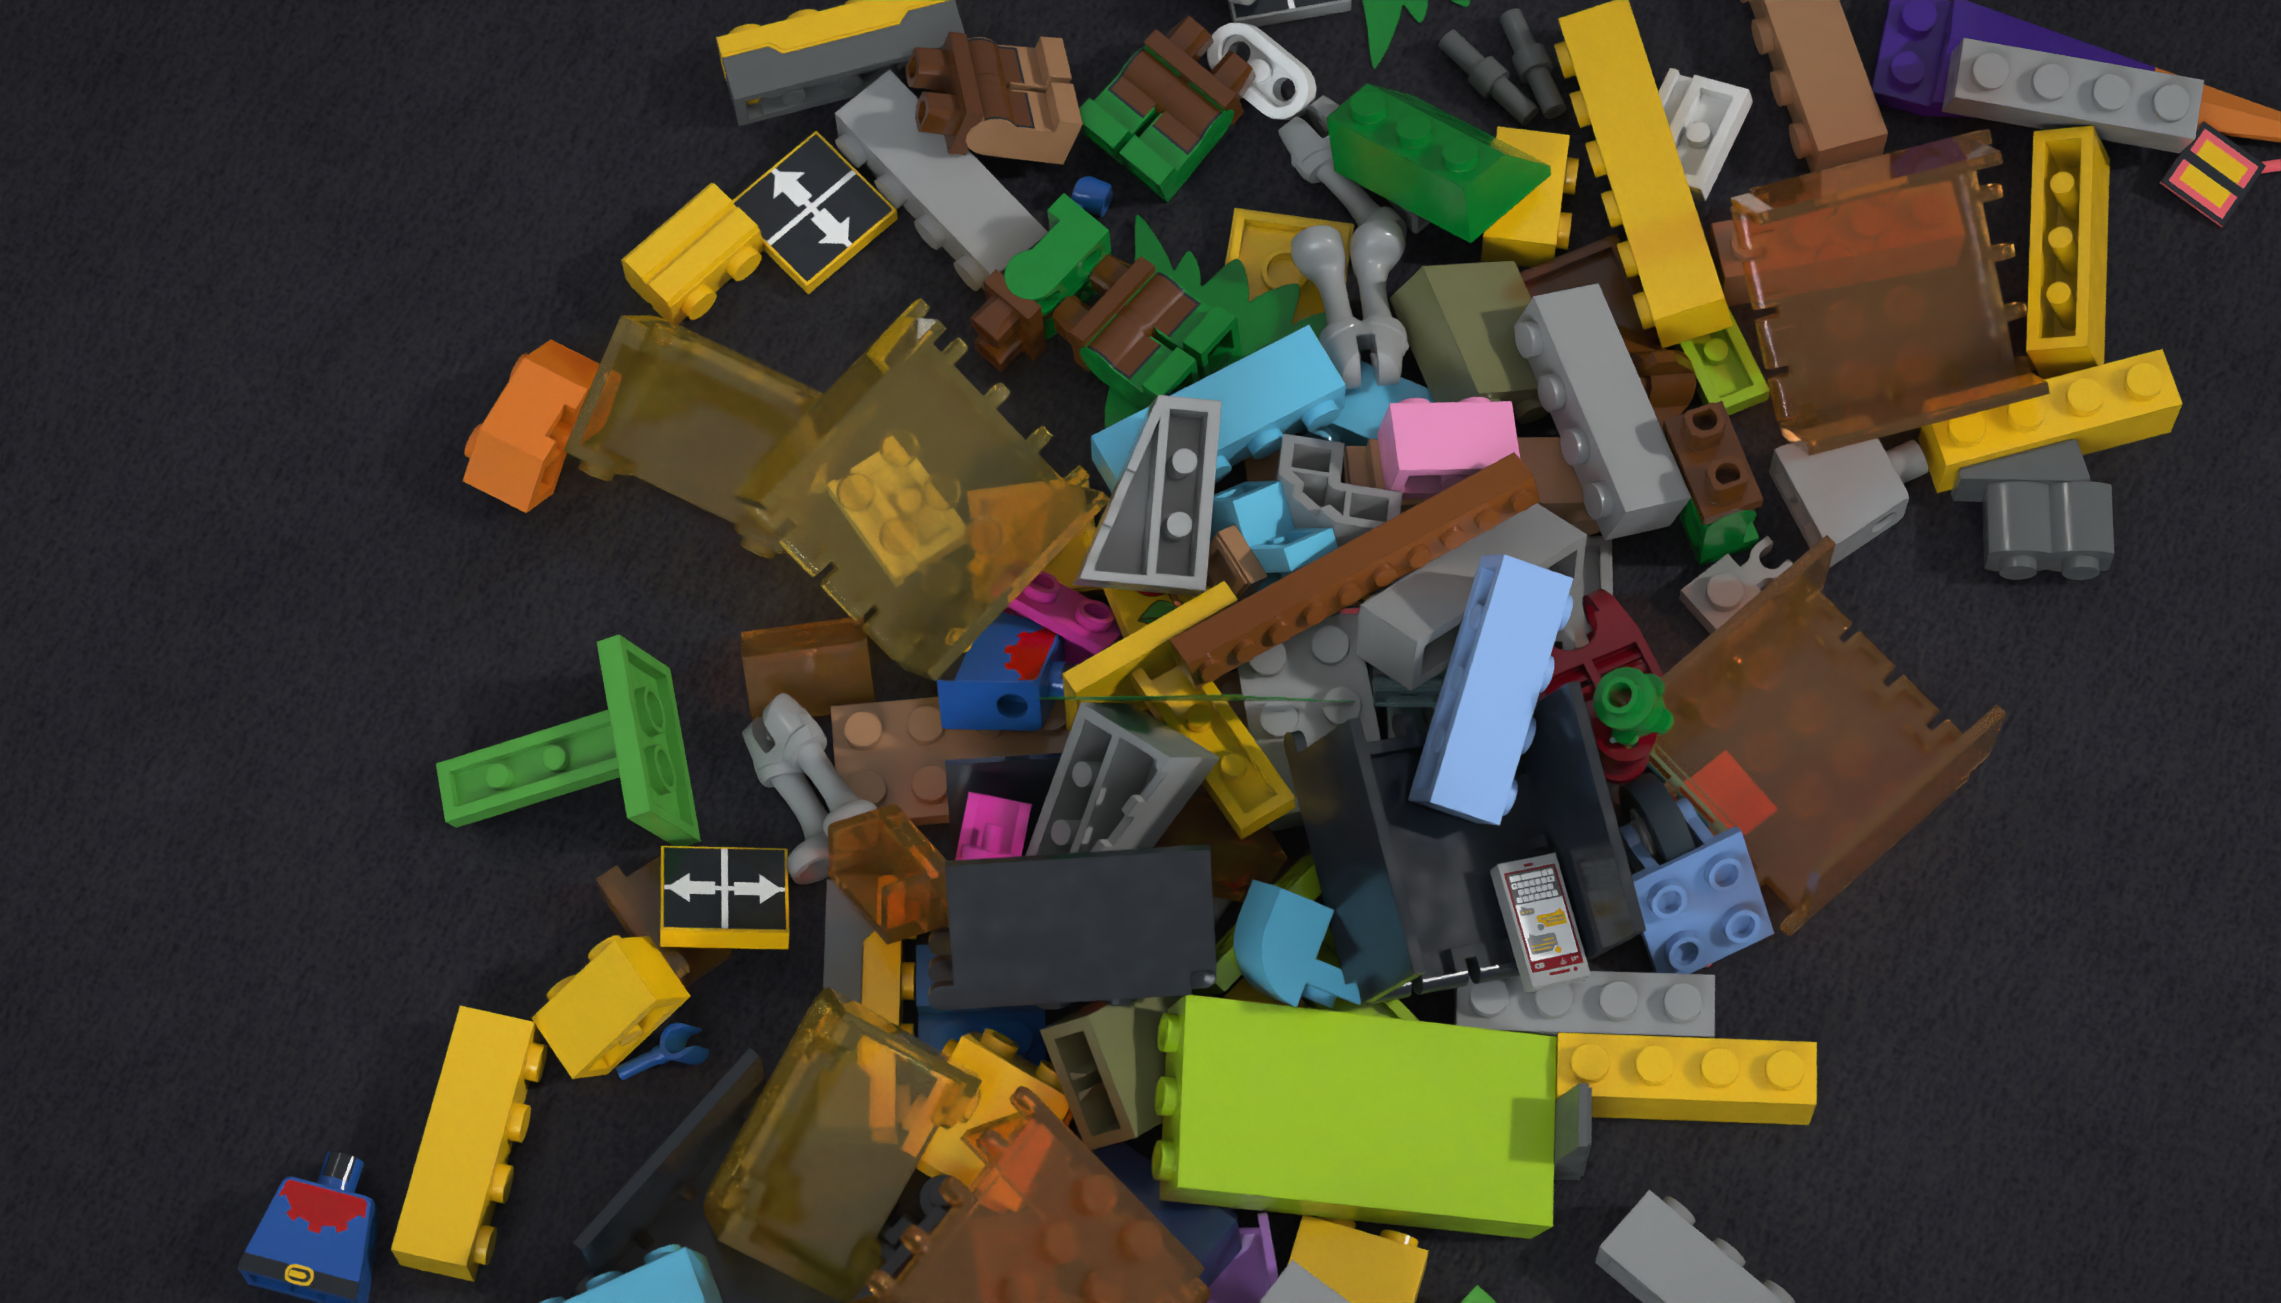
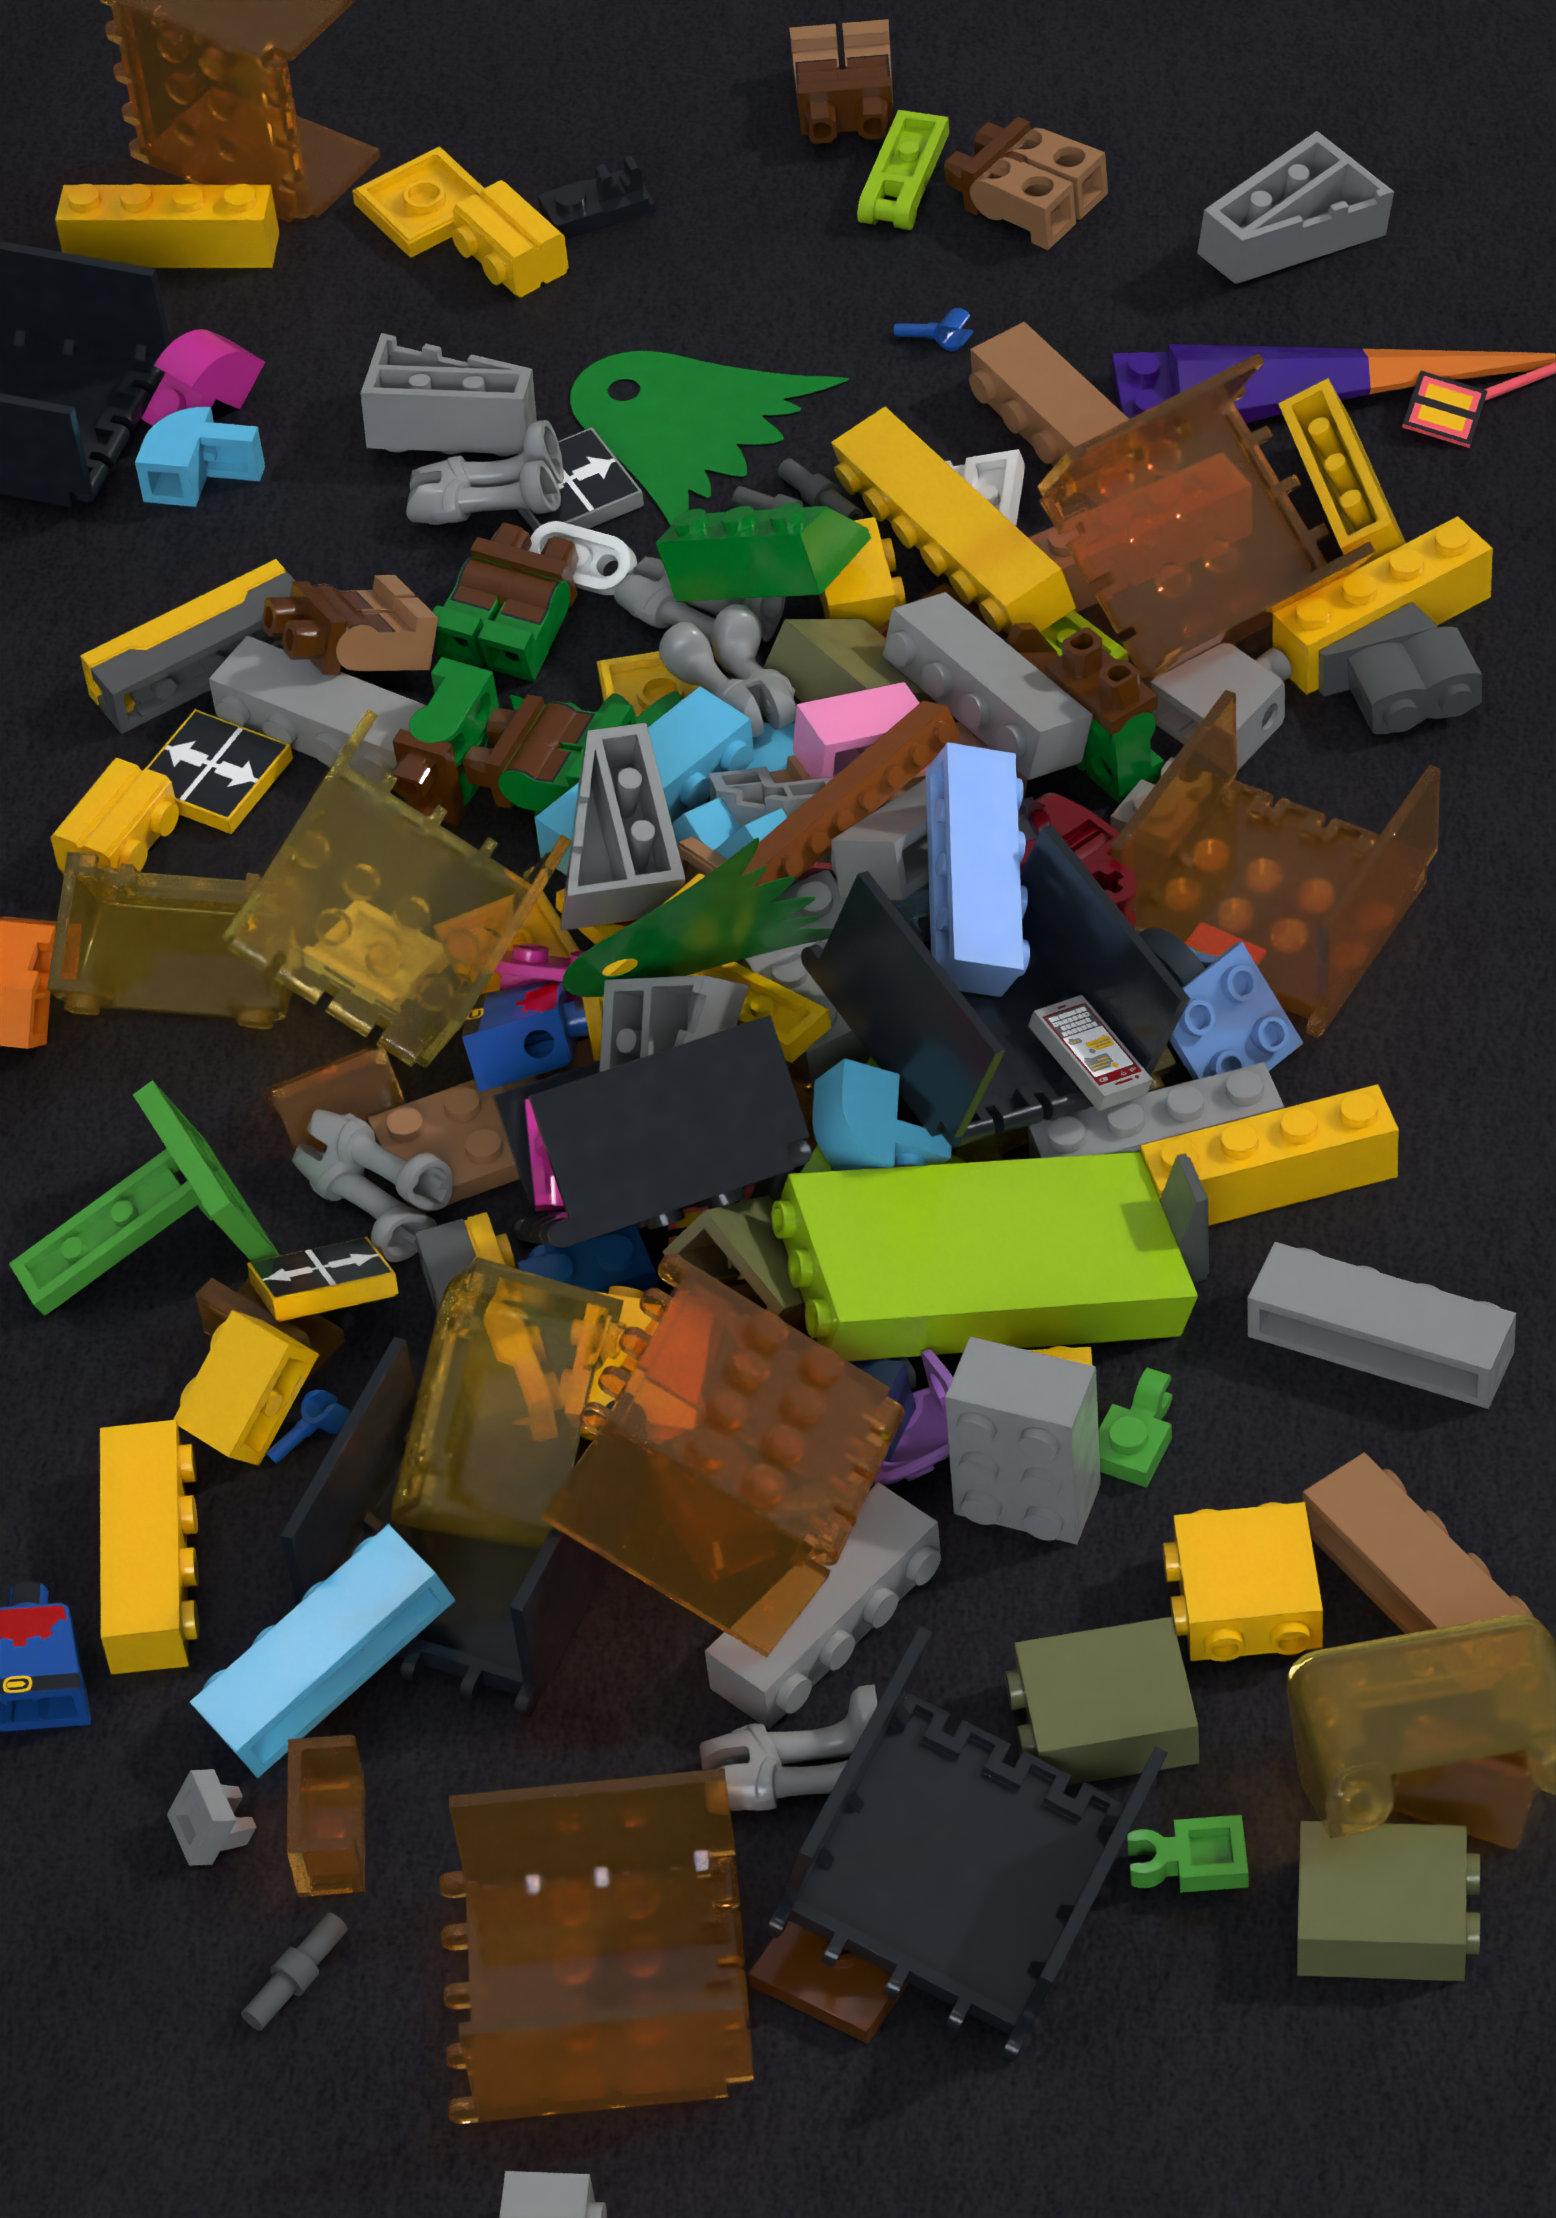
camera: 15 degrees left, 20 degrees down
clear orange panel [828,803,949,945] -> none
green brick [1593,667,1674,746] -> none
light grey brick [1942,38,2204,153] -> none

